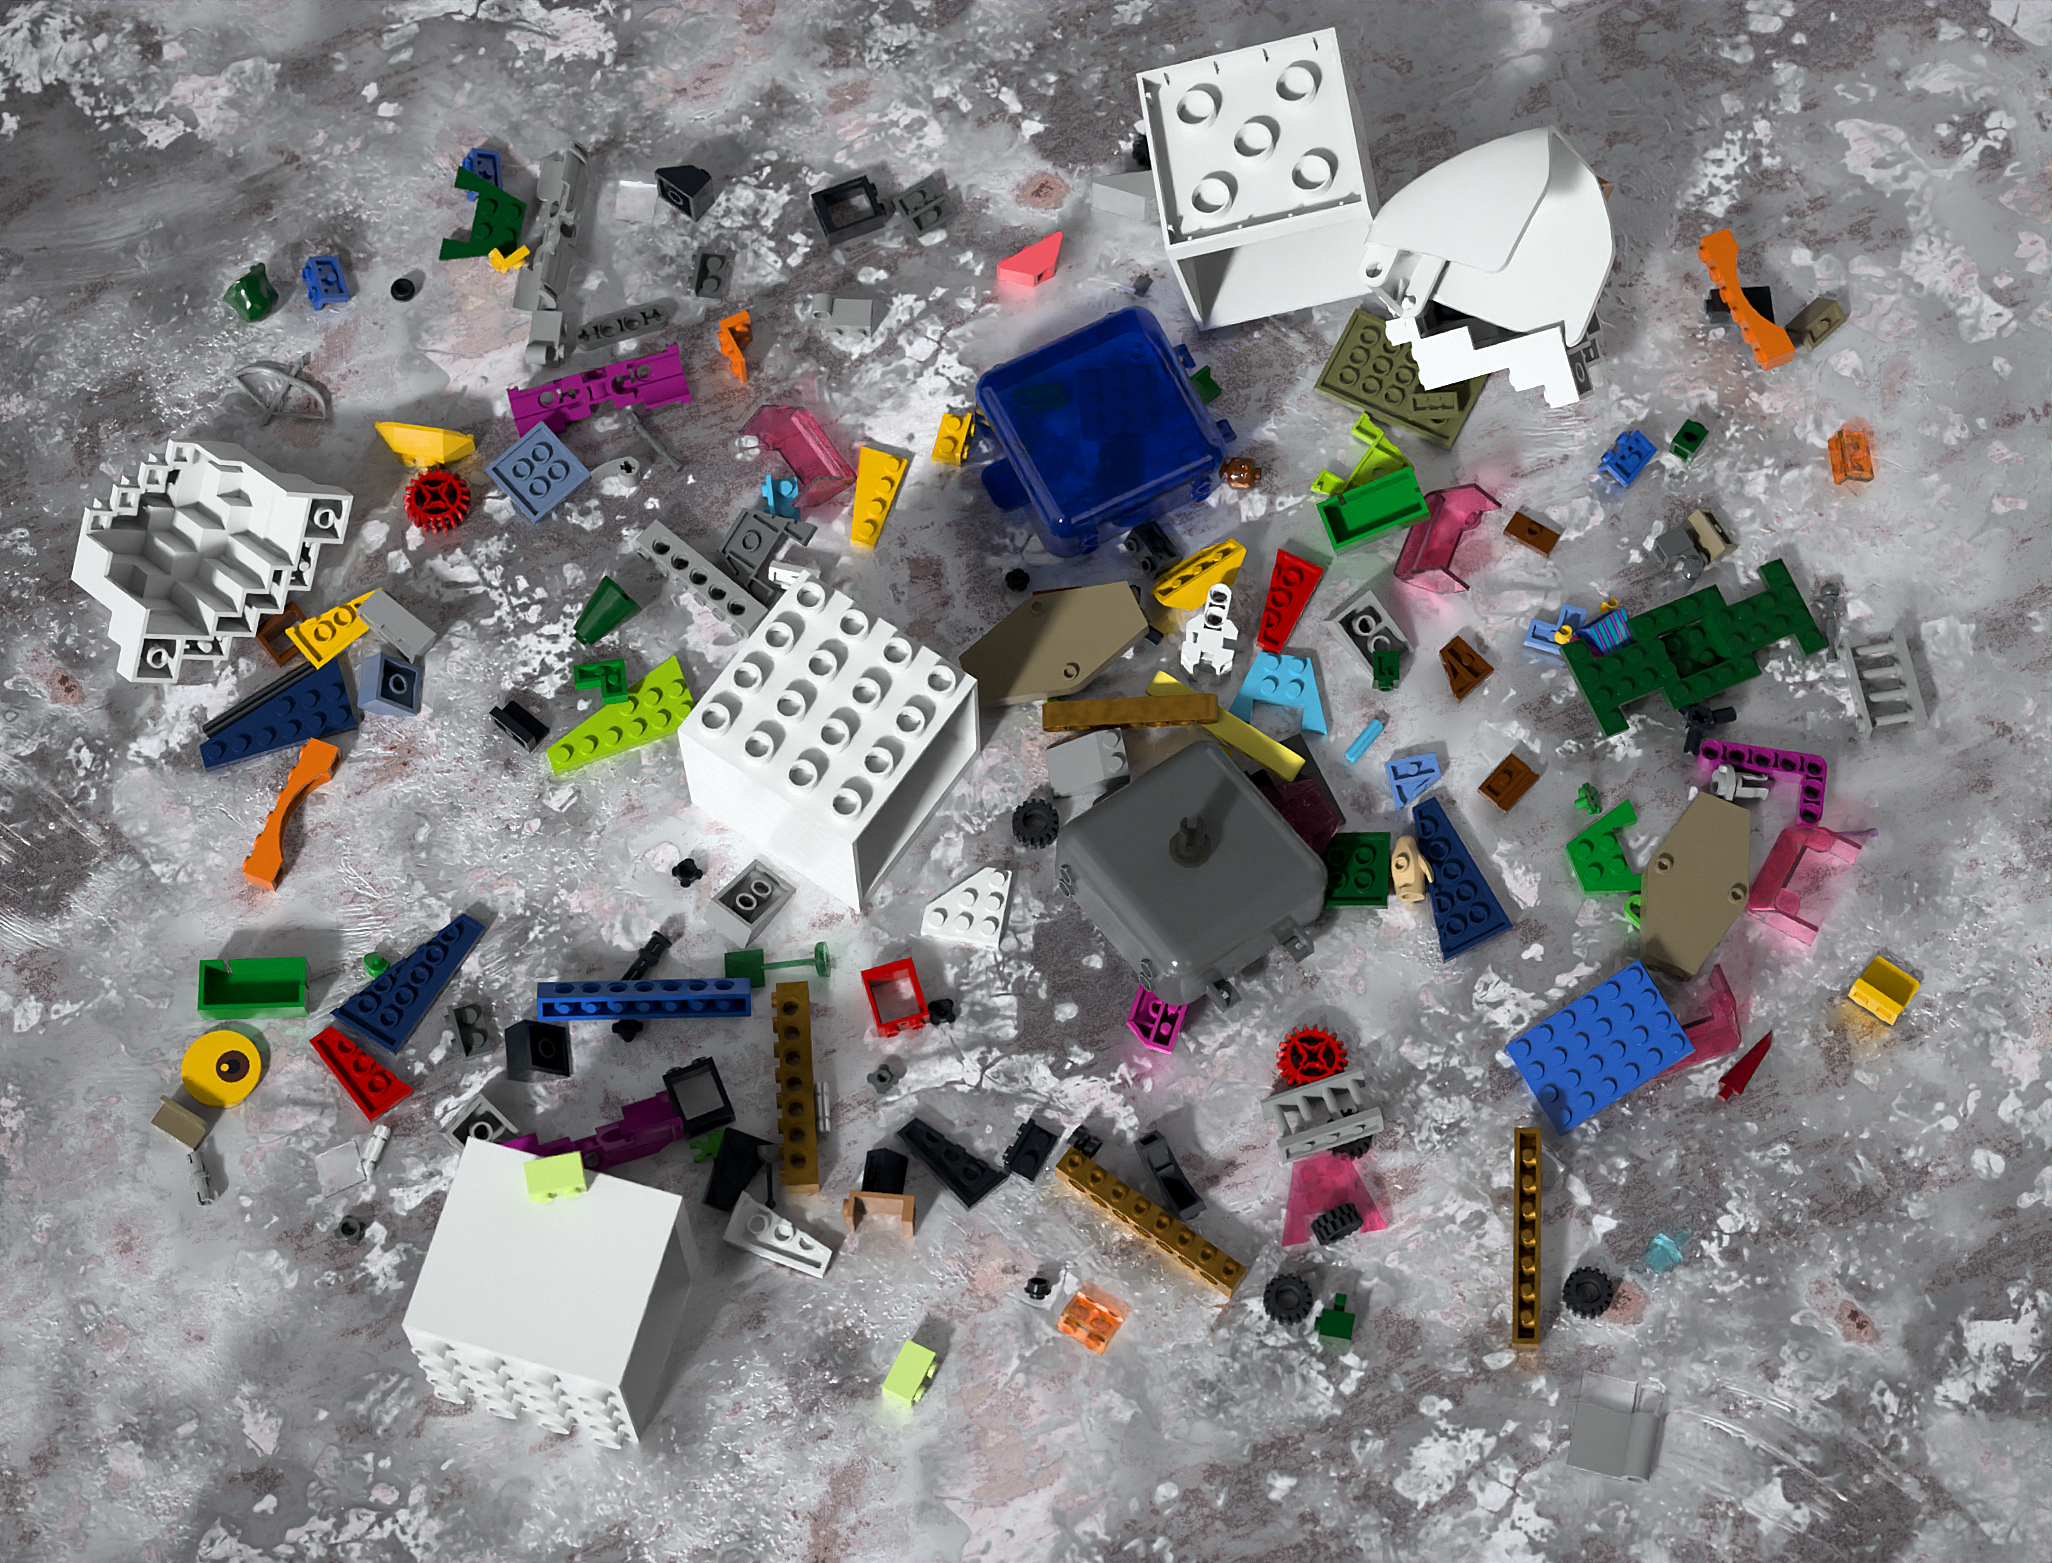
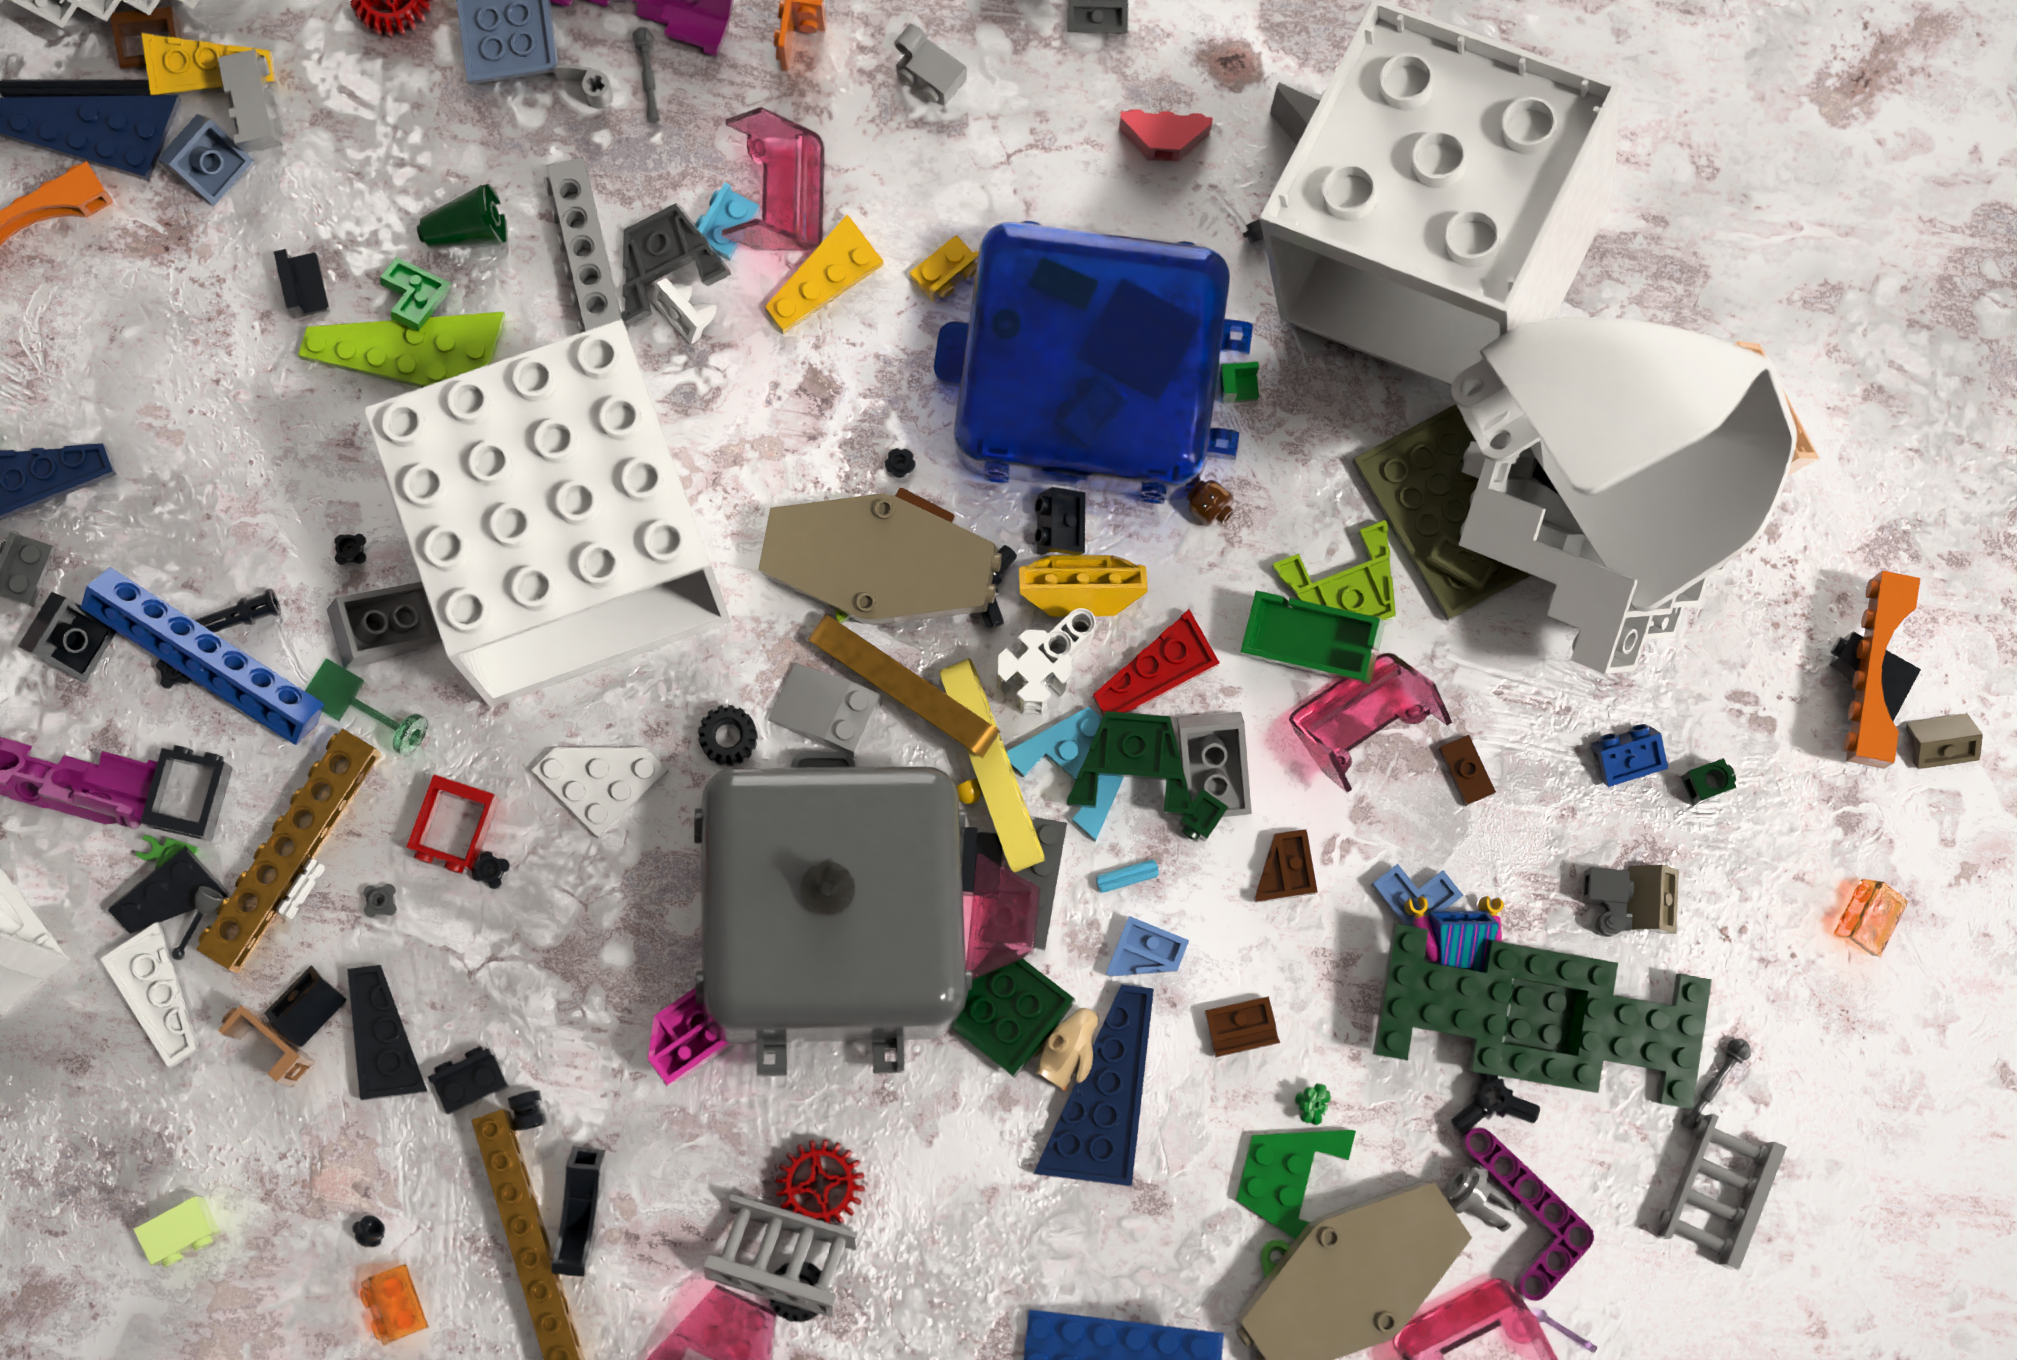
camera: 30 degrees right, 10 degrees up
none -> dark green wing [1067,711,1193,816]

